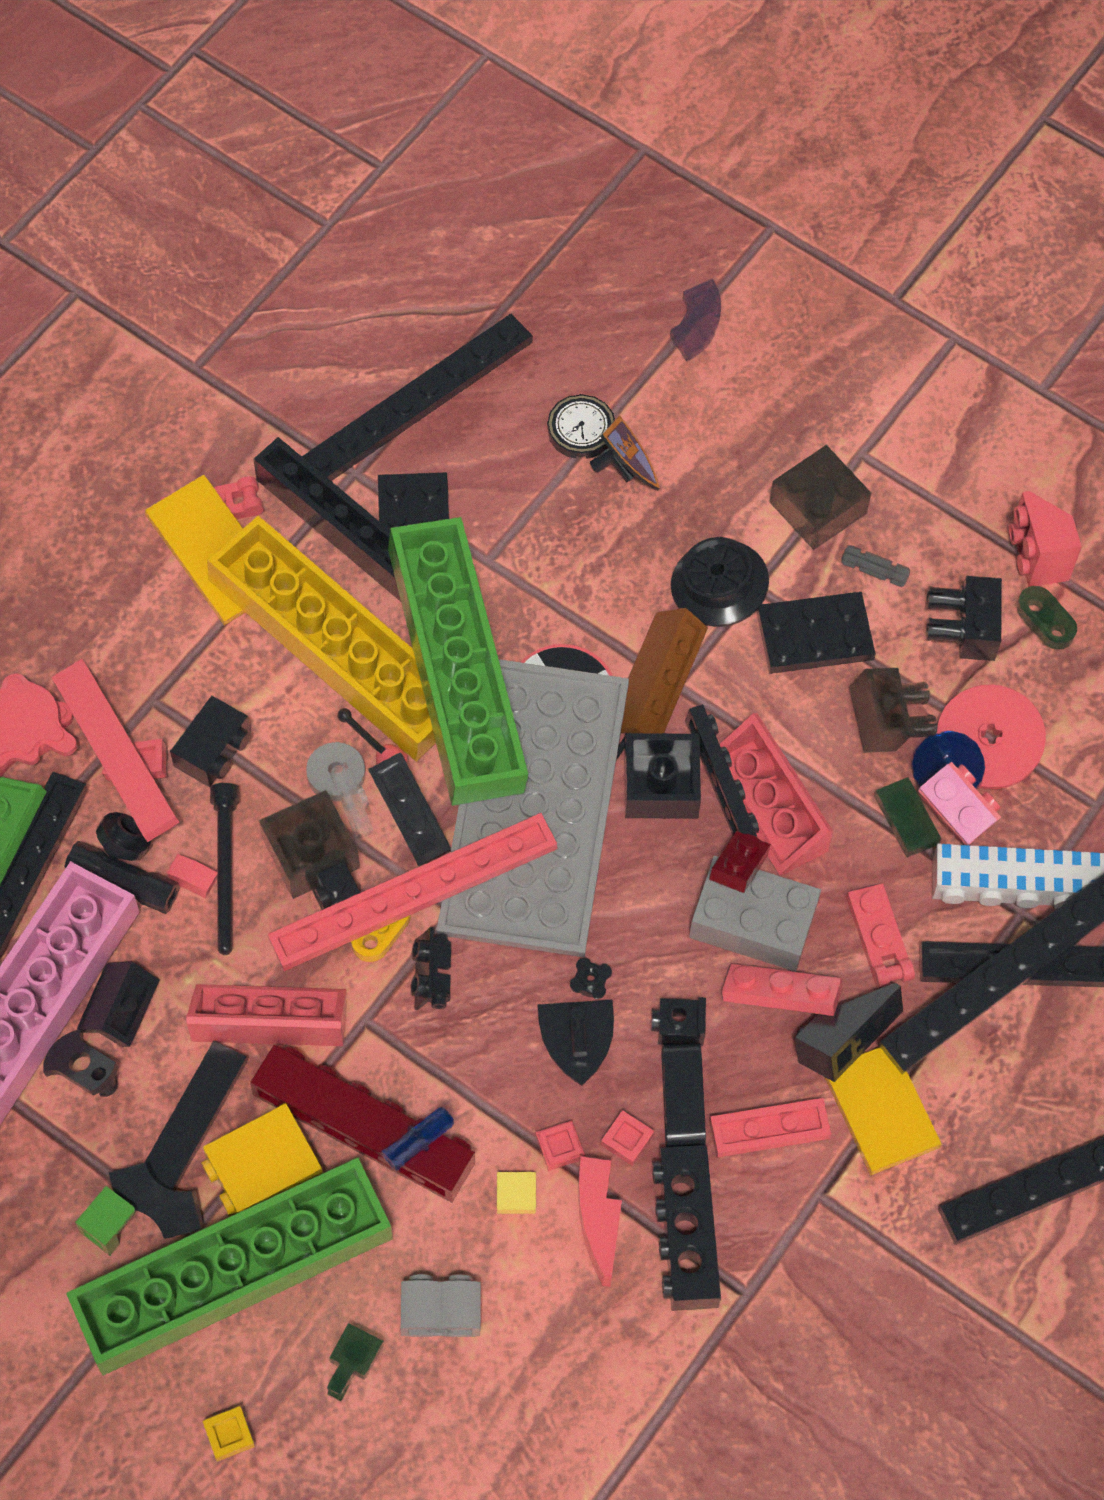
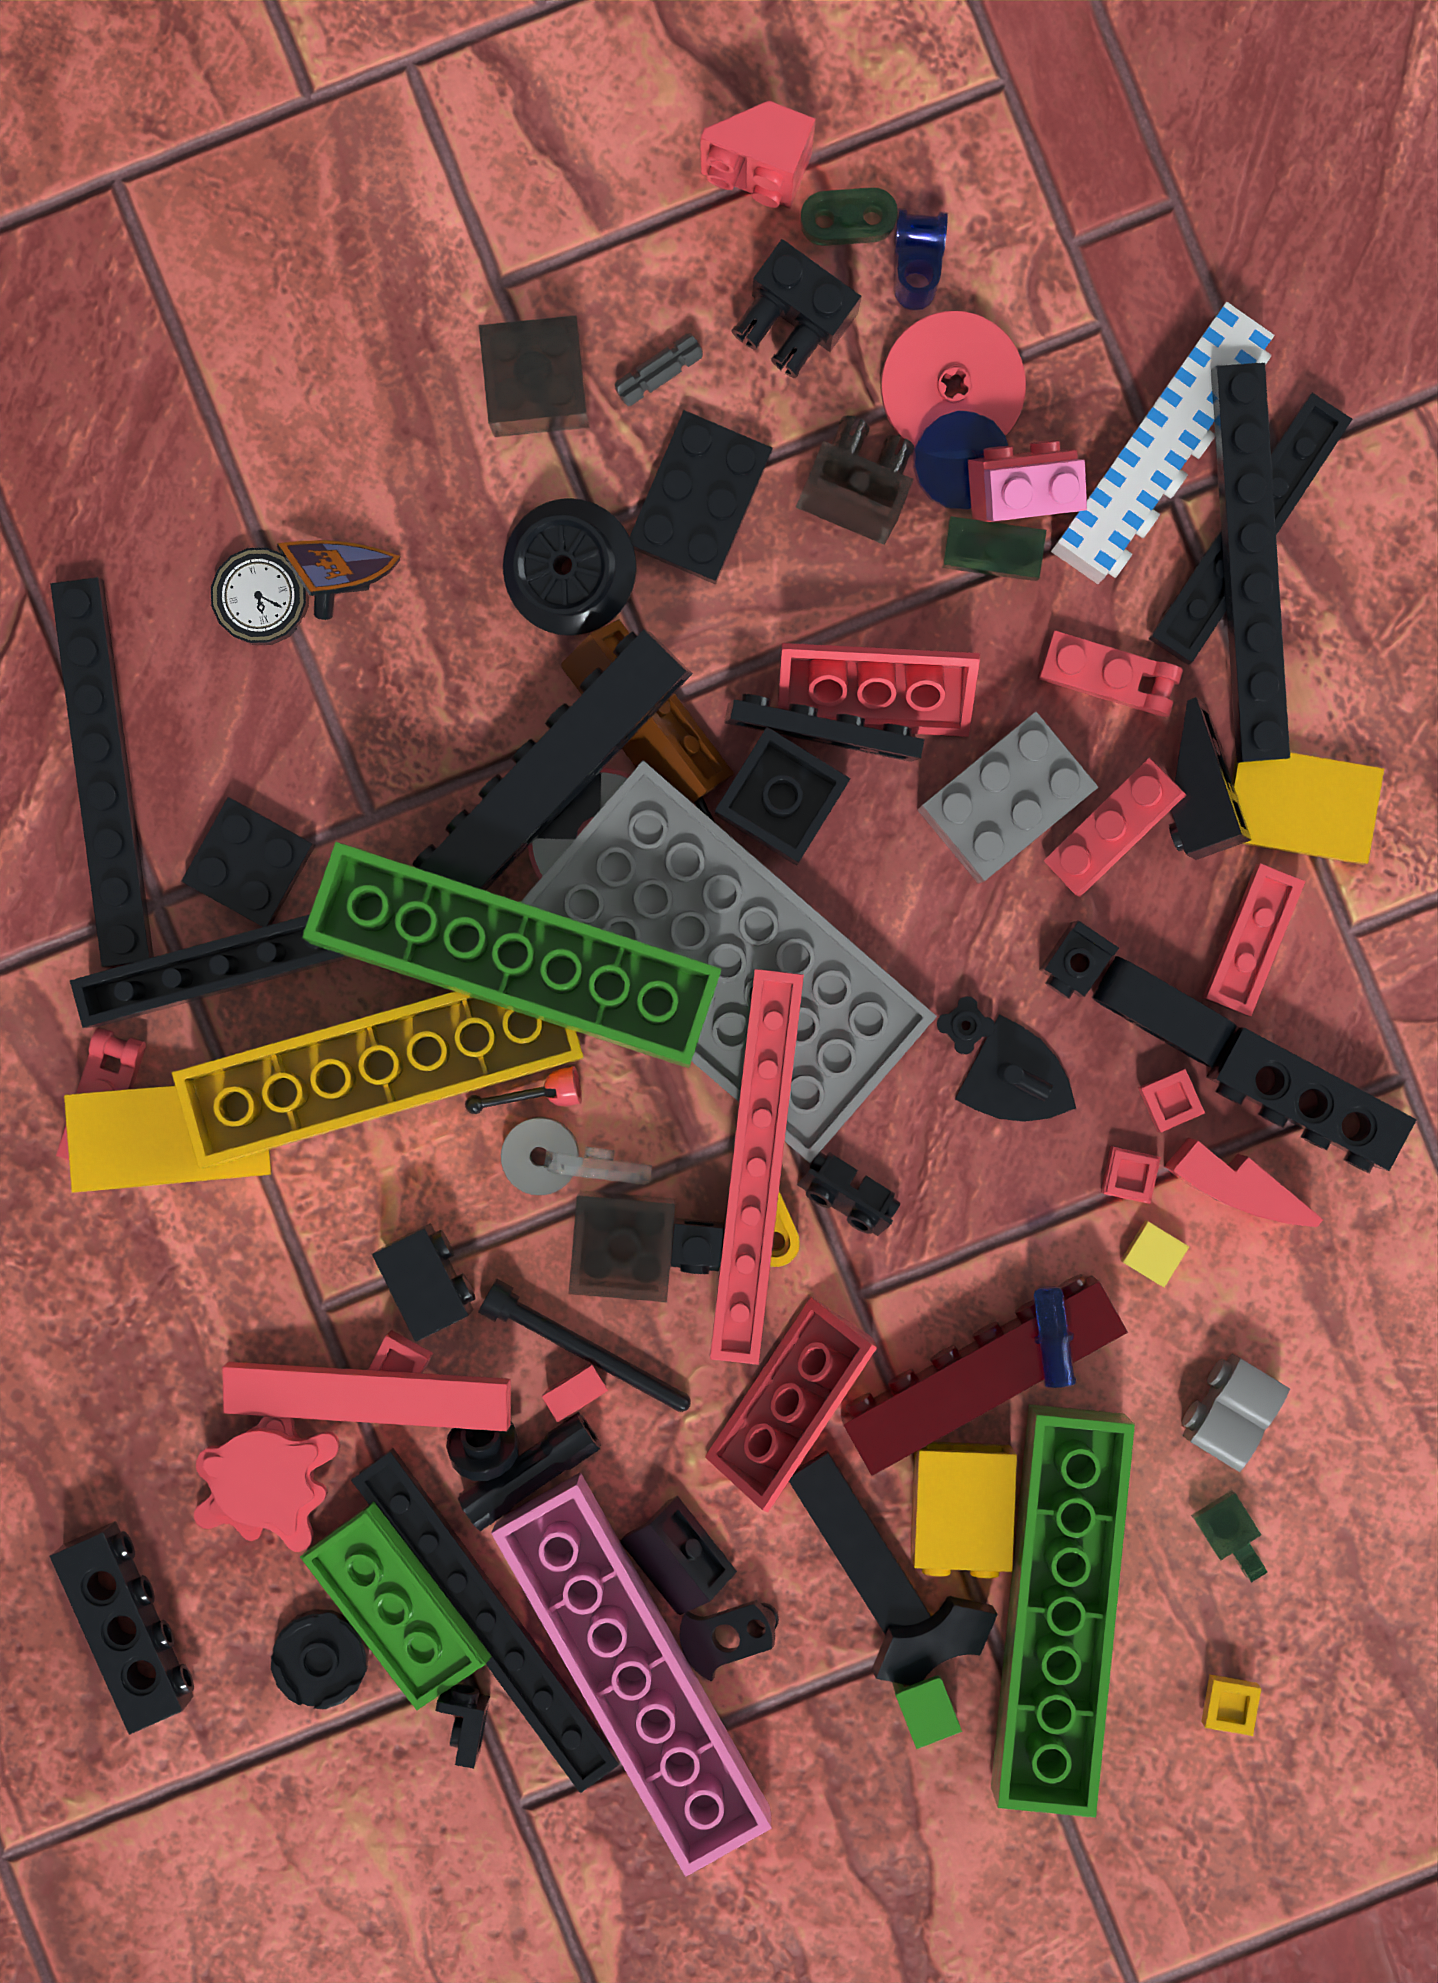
camera: 55 degrees left, 25 degrees up
black plate [368,752,451,867] -> none
clear purple tile [670,278,721,362] -> none
dark red plate [709,831,771,893] -> none
none -> black brick [412,629,693,891]
none -> clear blue piece [894,208,948,310]

